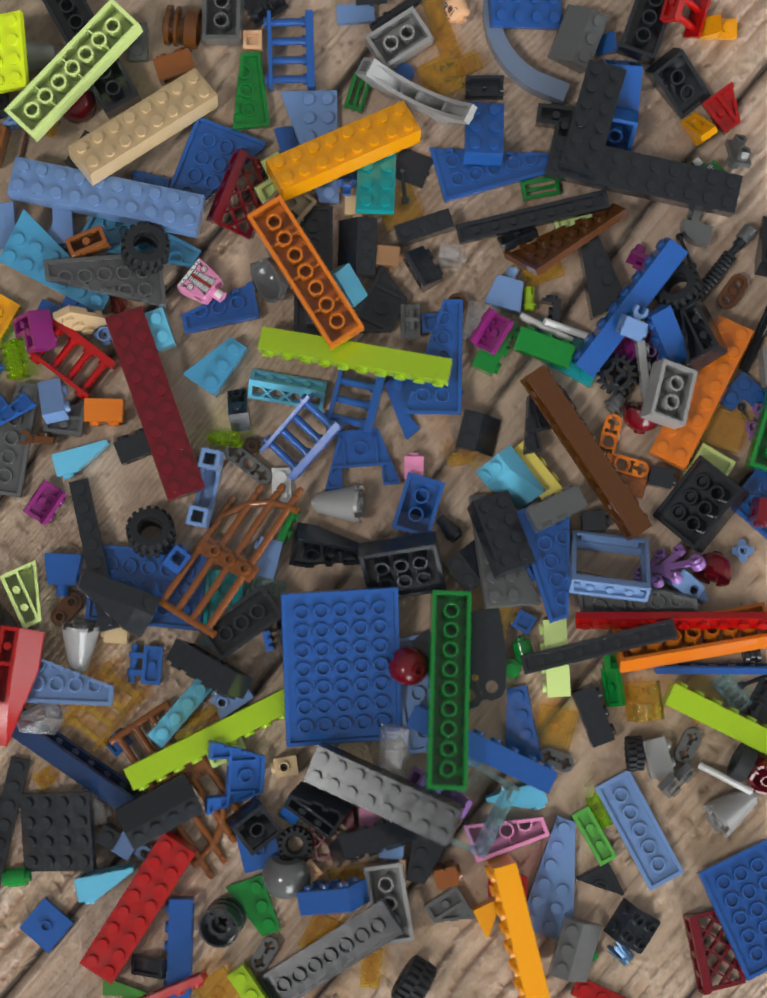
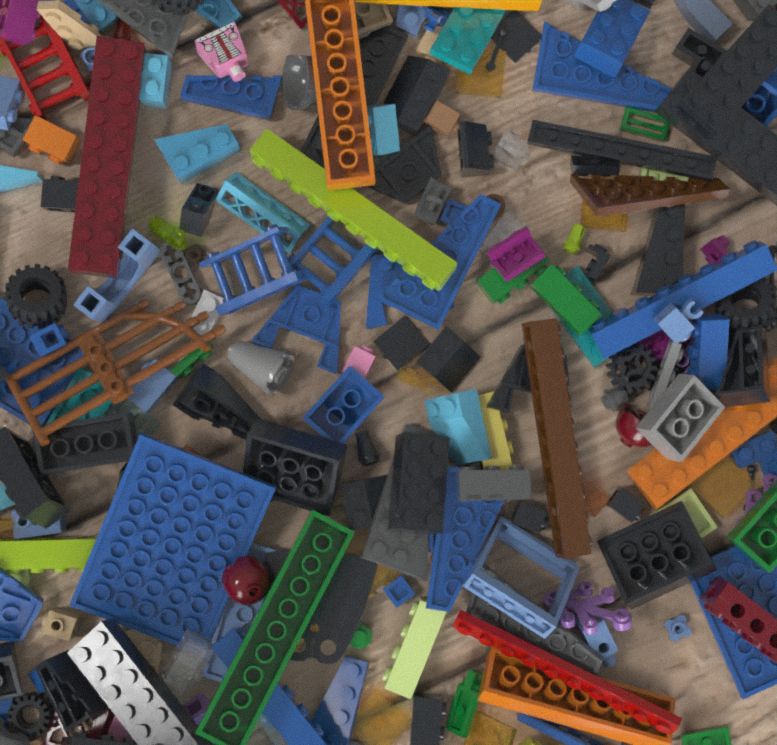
camera: 20 degrees right, 0 degrees up
blue tile [262,630,276,652] -> none
black brick [394,208,454,248] -> none
medium blue torso [484,267,523,315] -> none
green brick [512,636,534,666] -> none
white bar [519,312,573,341] -> none
black plate [520,619,678,675] -> none
white bar [543,318,589,339] -> none
orange beam [598,414,649,478] -> none
dark red cylinder [693,551,733,587] -> none
none -> black piece [373,316,429,371]

